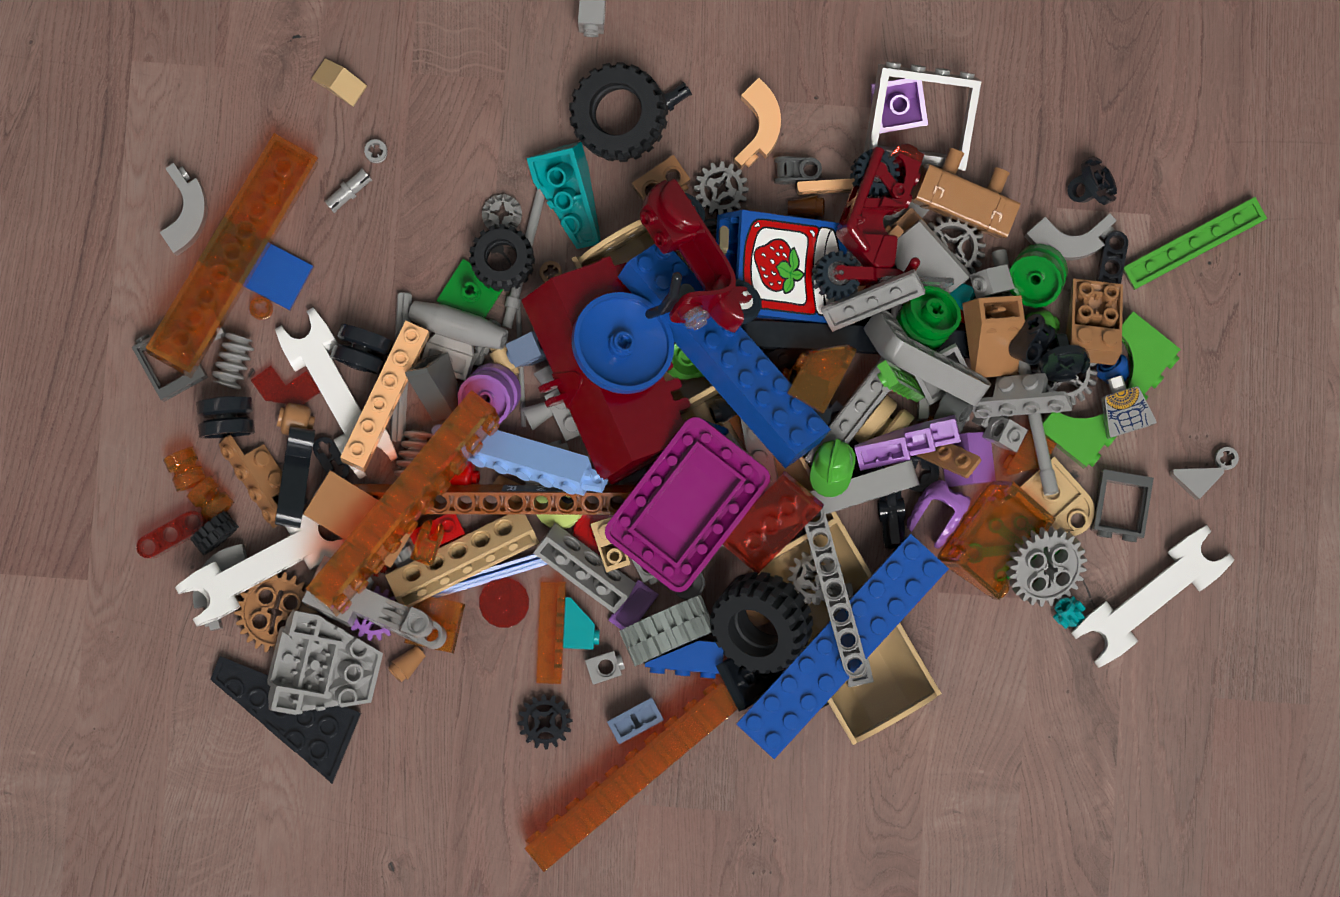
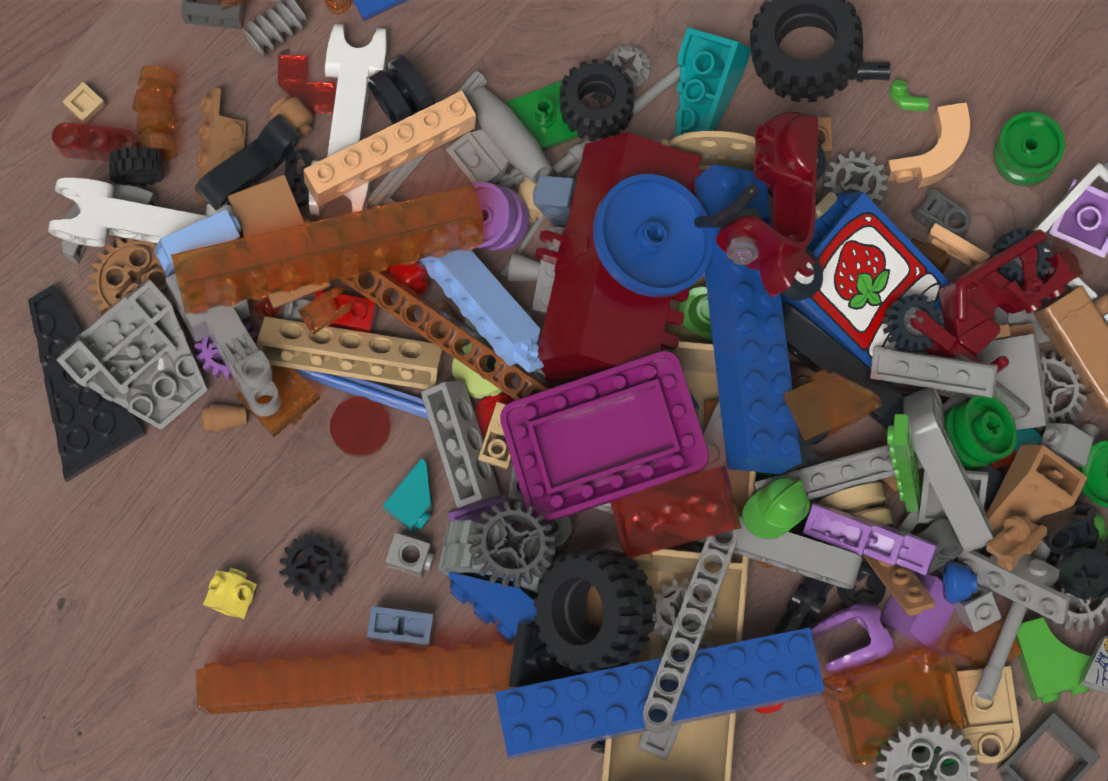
camera: 40 degrees right, 10 degrees down
black wheel [196,396,255,439] -> none
dark grey slope [405,353,462,423] -> none
clear orange fence [536,582,566,684] -> none
black cone [708,398,737,424] -> none
none -> tan plate [62,82,106,125]
none -> light blue window [154,209,241,277]
none -> light yellow brick [203,568,257,619]
none -> dark grey gear [469,501,555,588]
none -> bright green arm [889,80,929,112]
none -> blue cone [943,561,977,604]
none -> medium nougat hips [987,514,1047,571]
none -> green wheel [993,112,1065,187]

